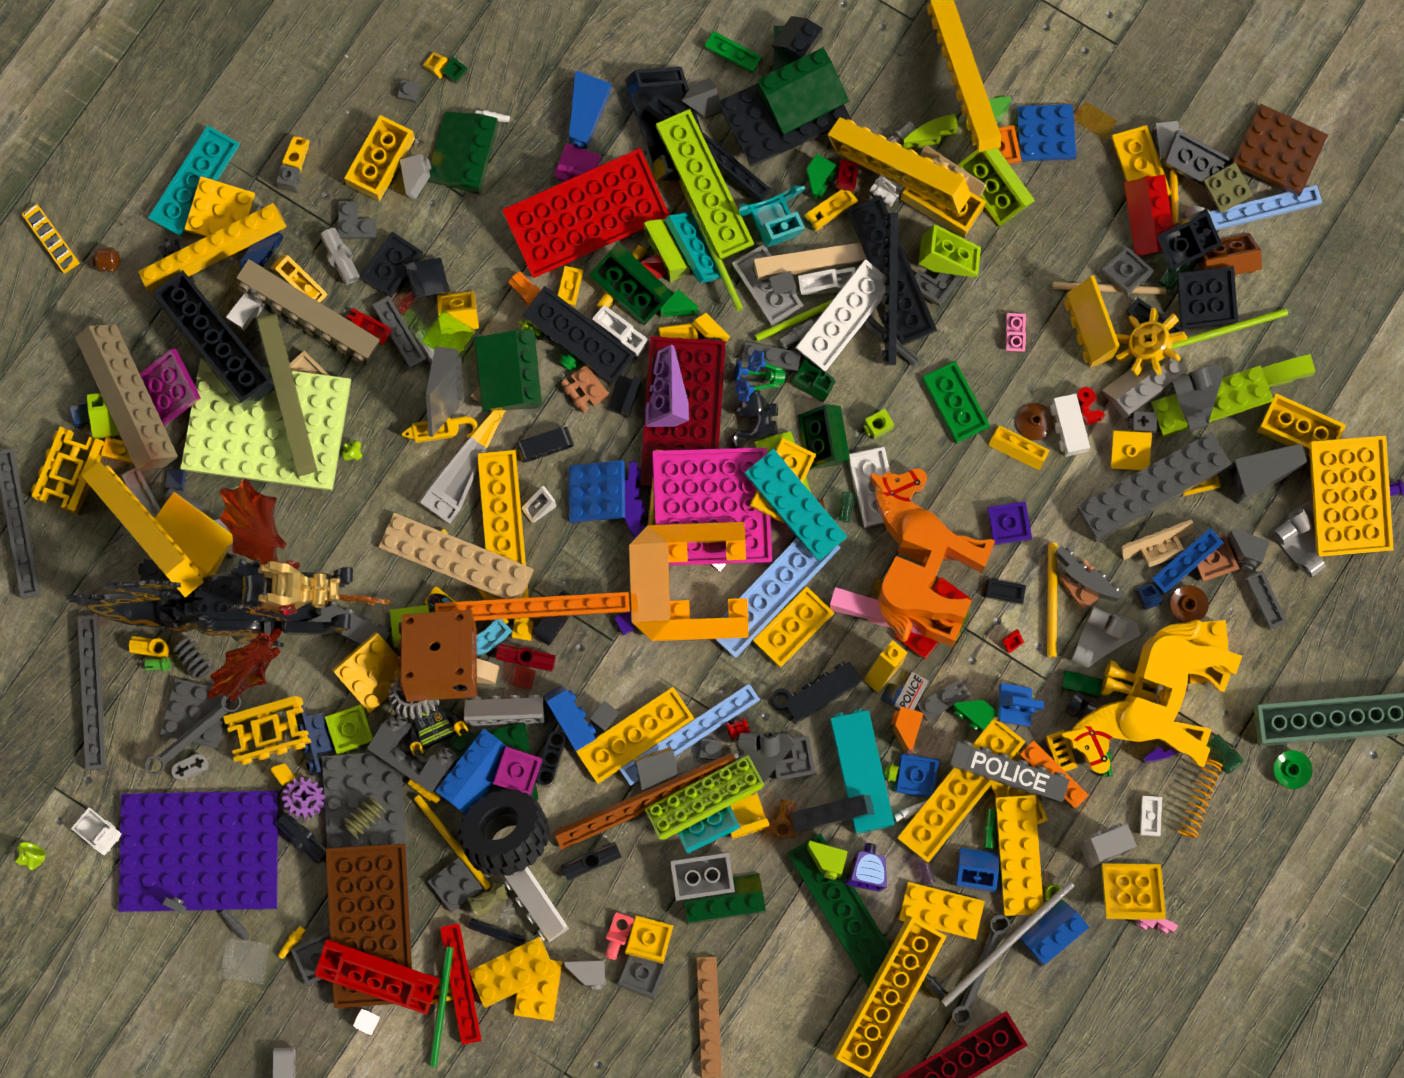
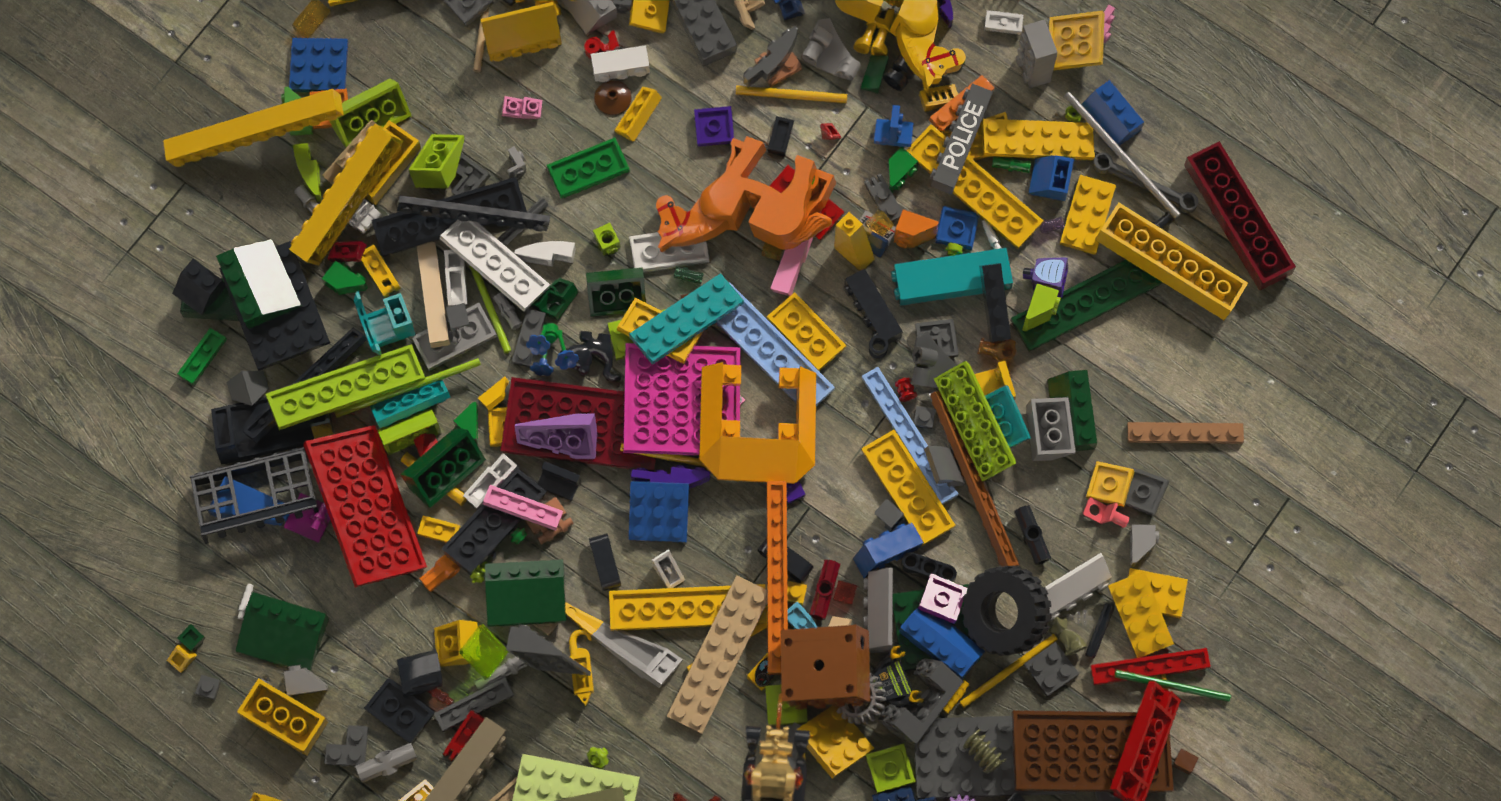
camera: 85 degrees left, 5 degrees down
none -> black window [190,447,319,544]
none -> bright pink plate [483,485,563,531]
none -> light grey bracket [507,146,527,178]
none -> white slope [514,241,576,267]
none -> clear yellow slope [865,210,894,236]

